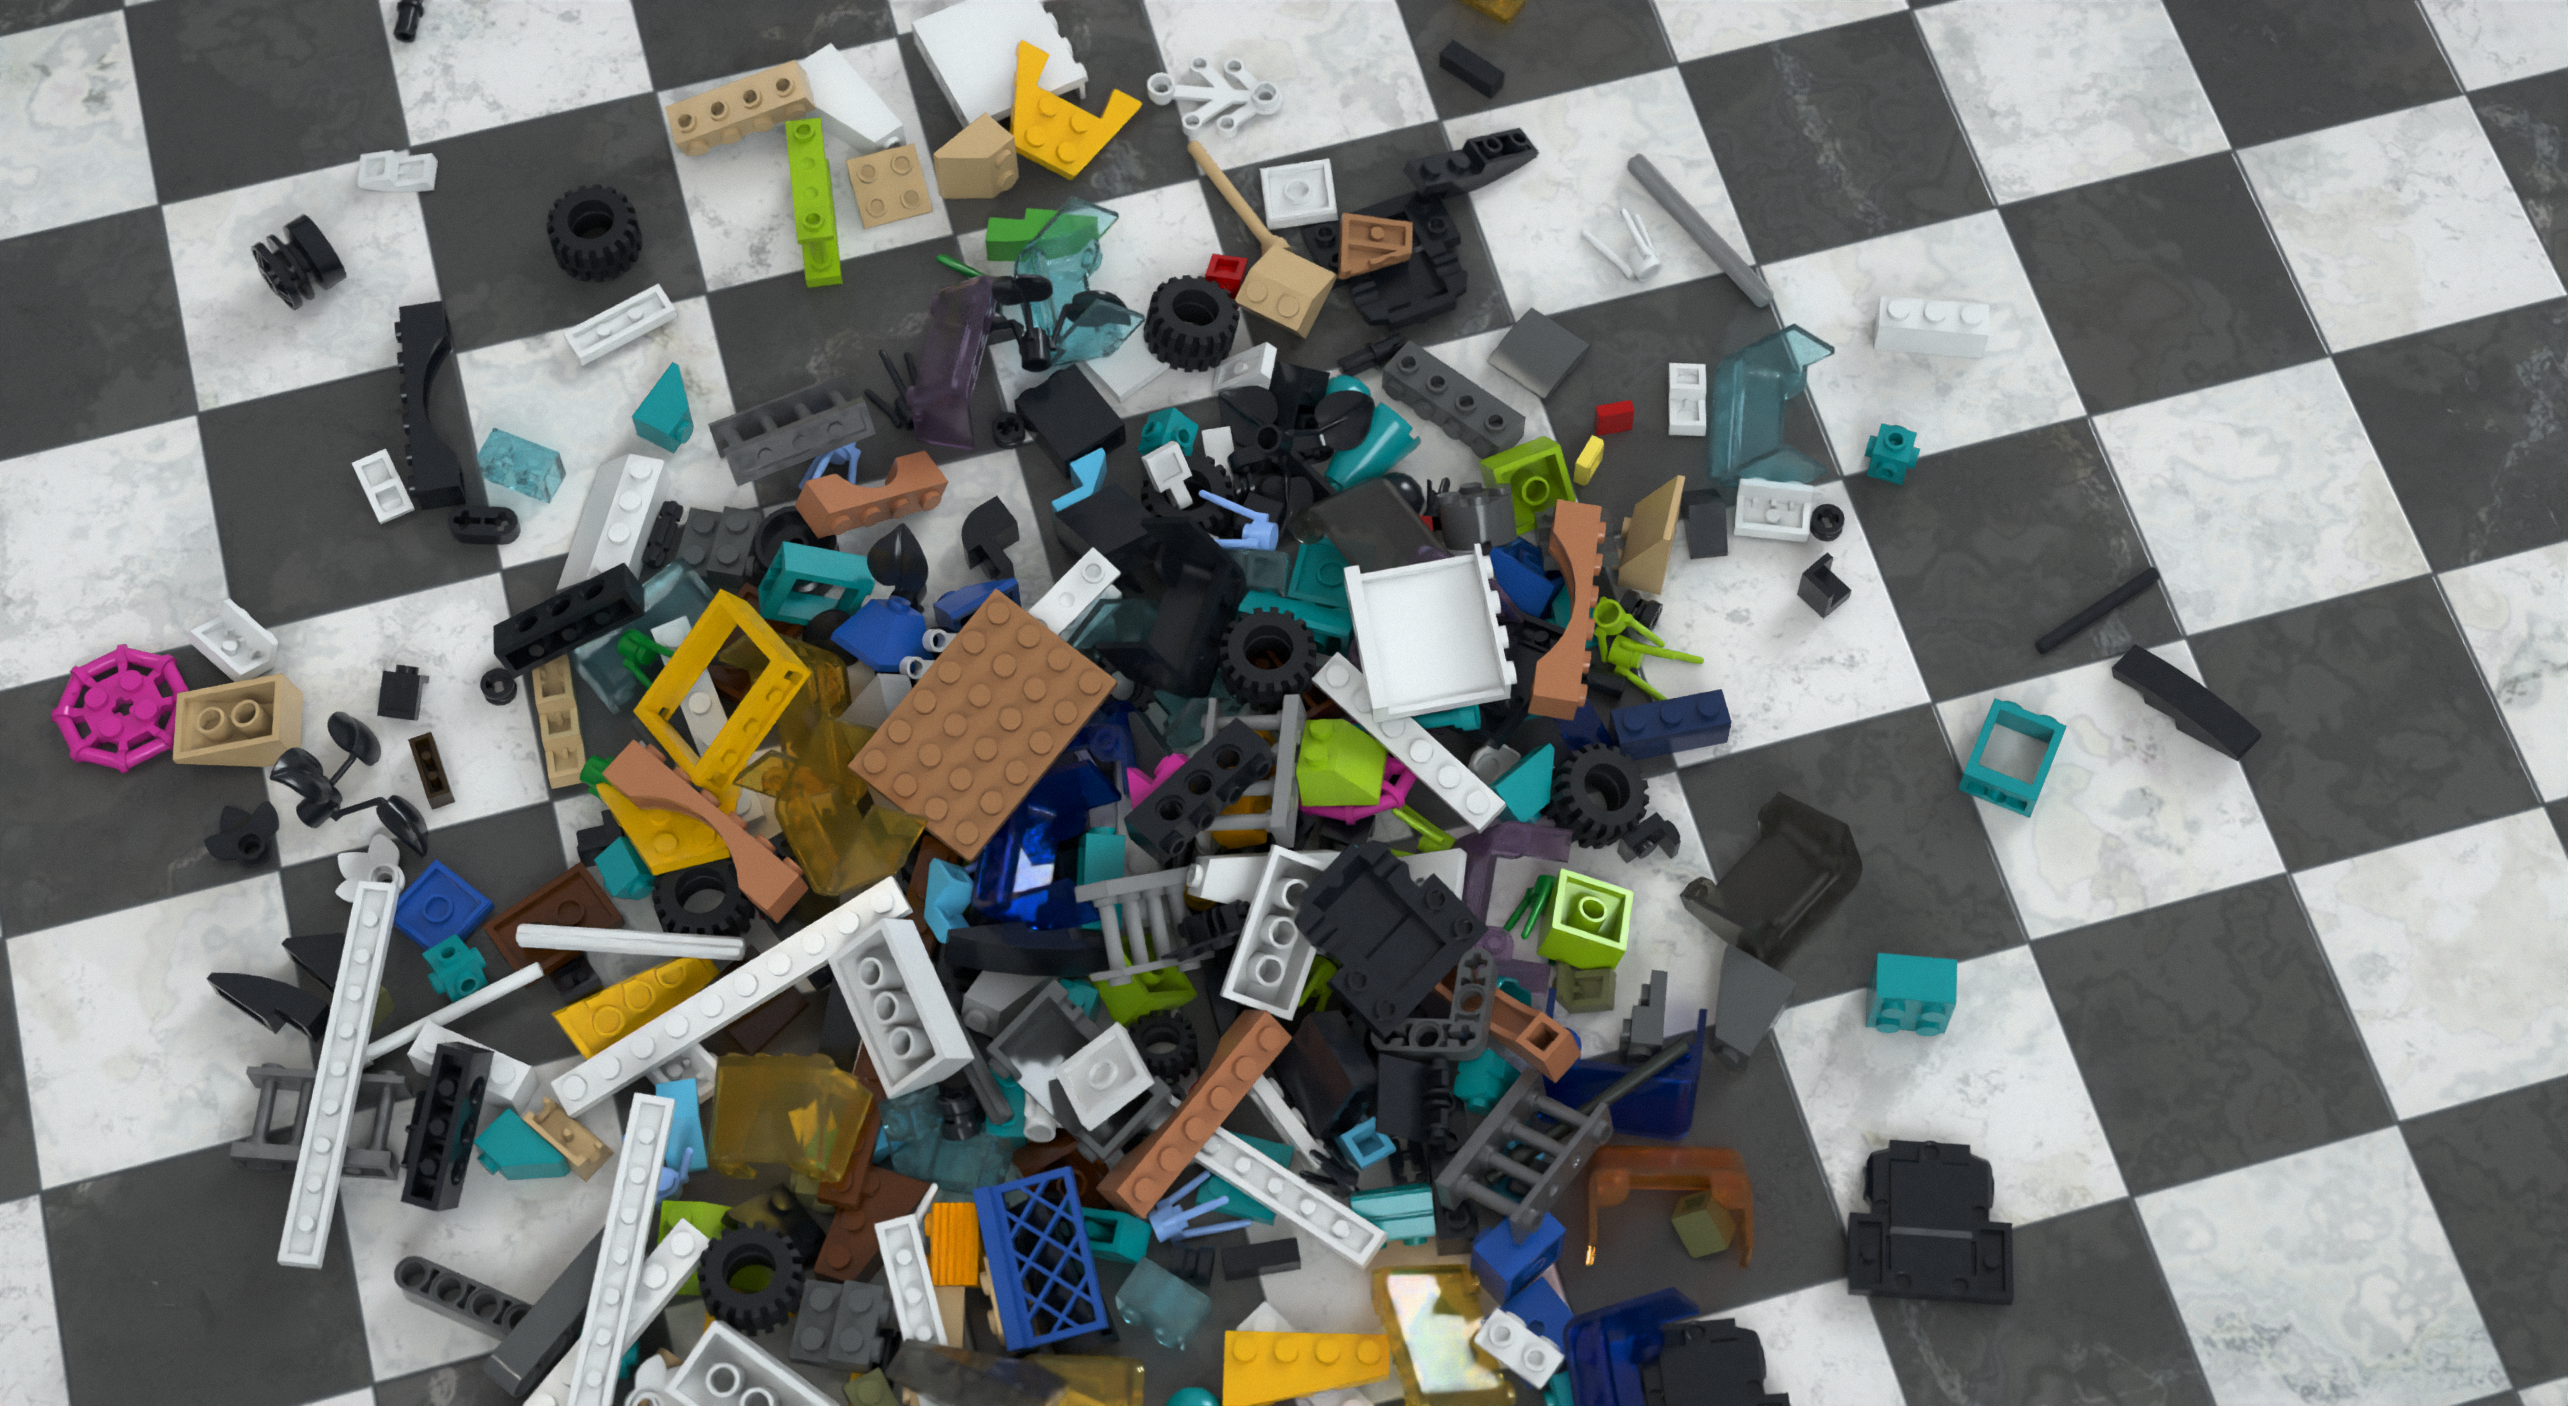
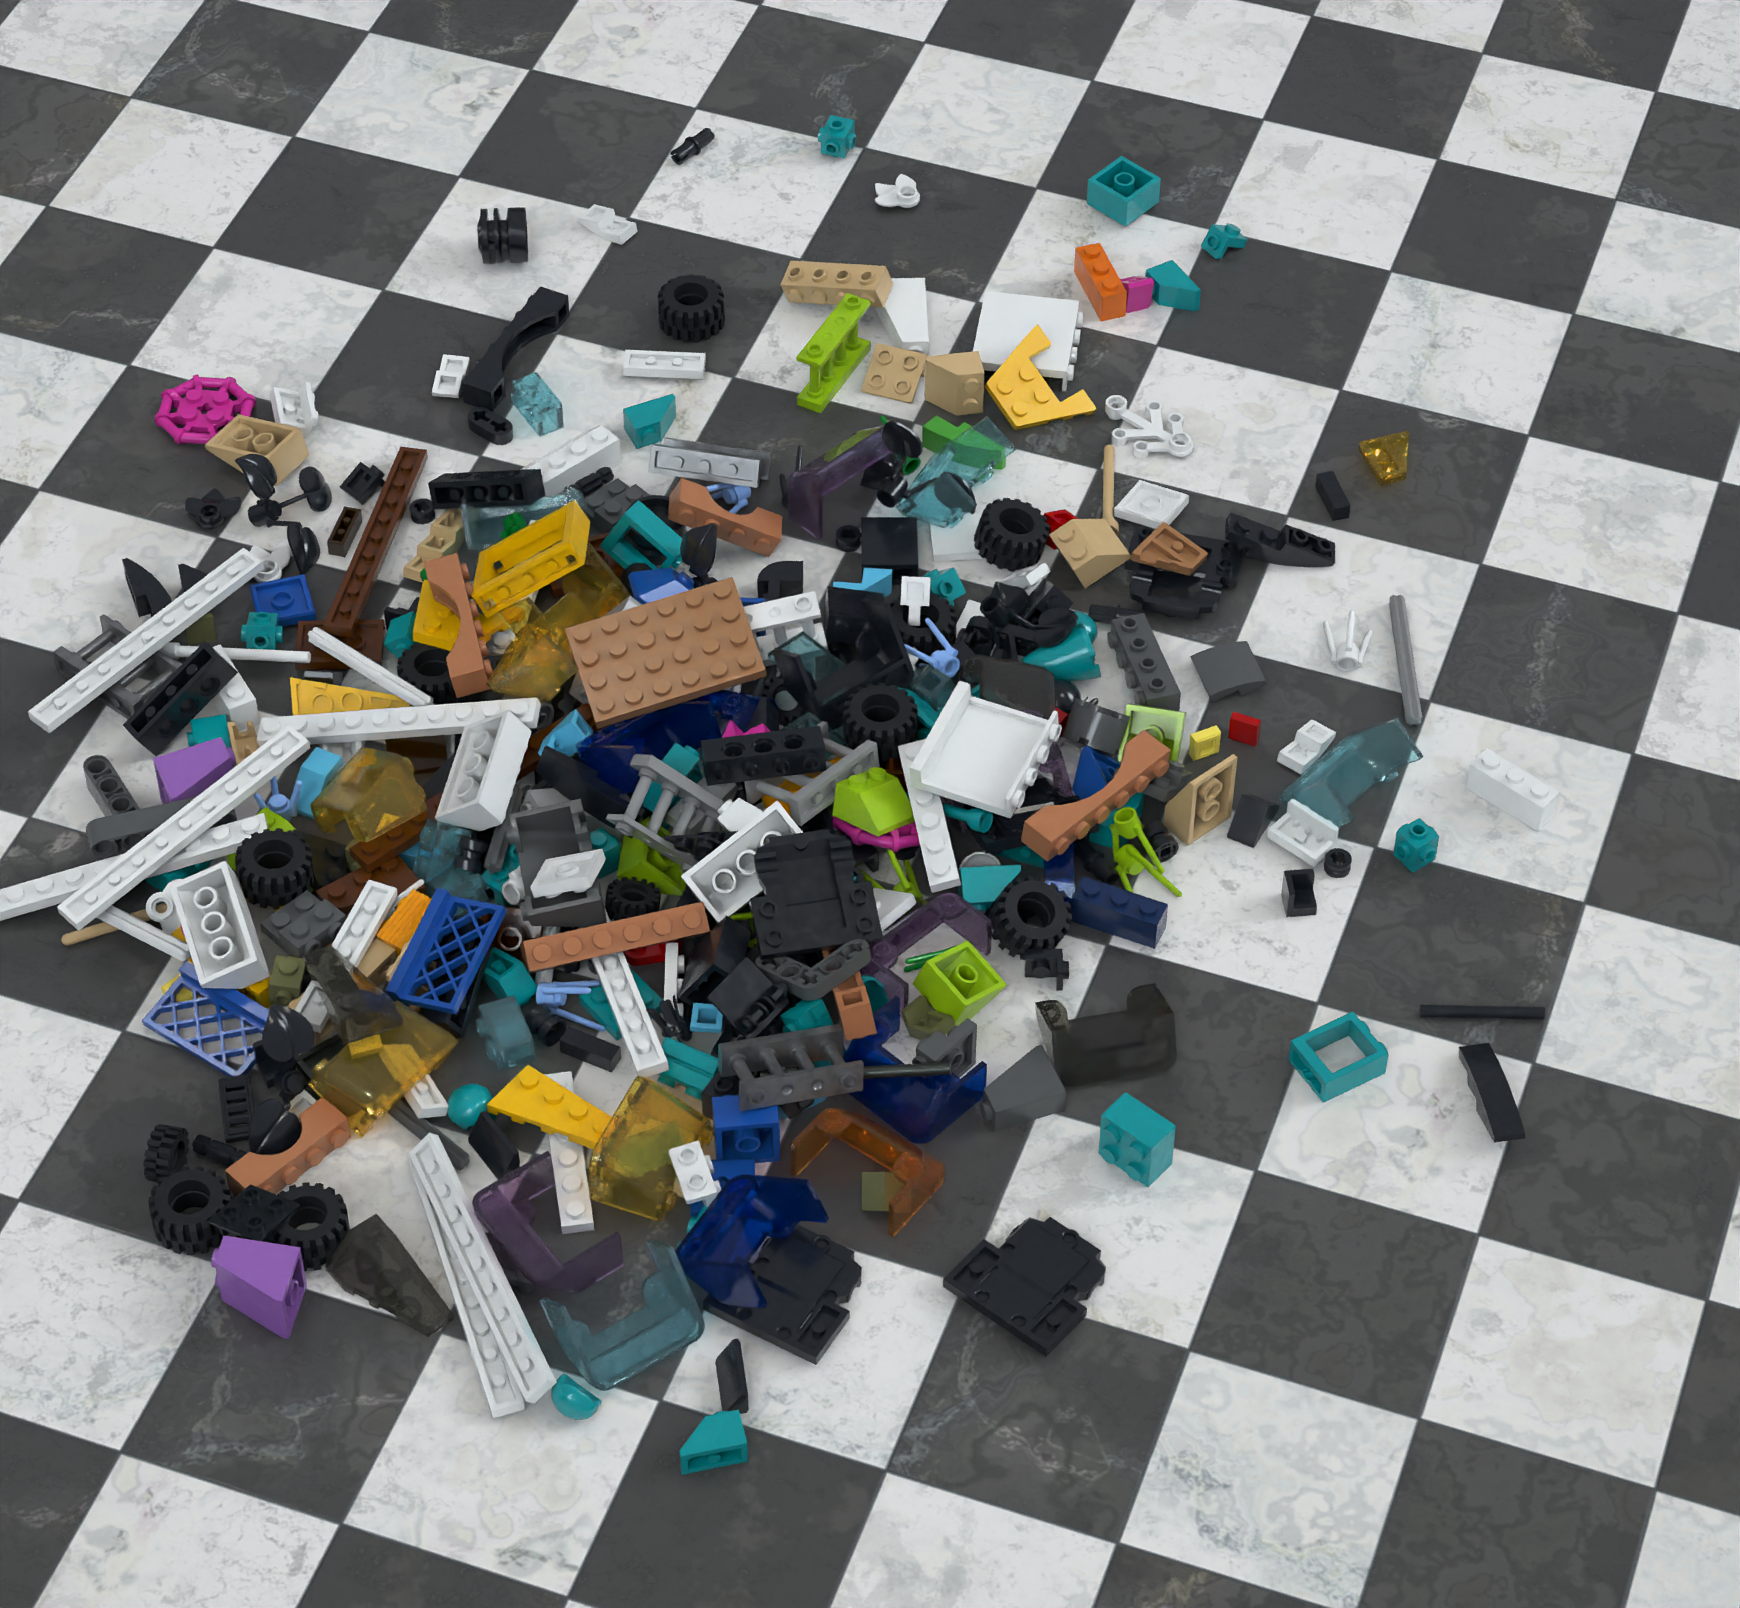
camera: 35 degrees right, 15 degrees down
none -> medium lavender slope [153,737,236,804]
none -> reddish brown plate [323,447,428,637]

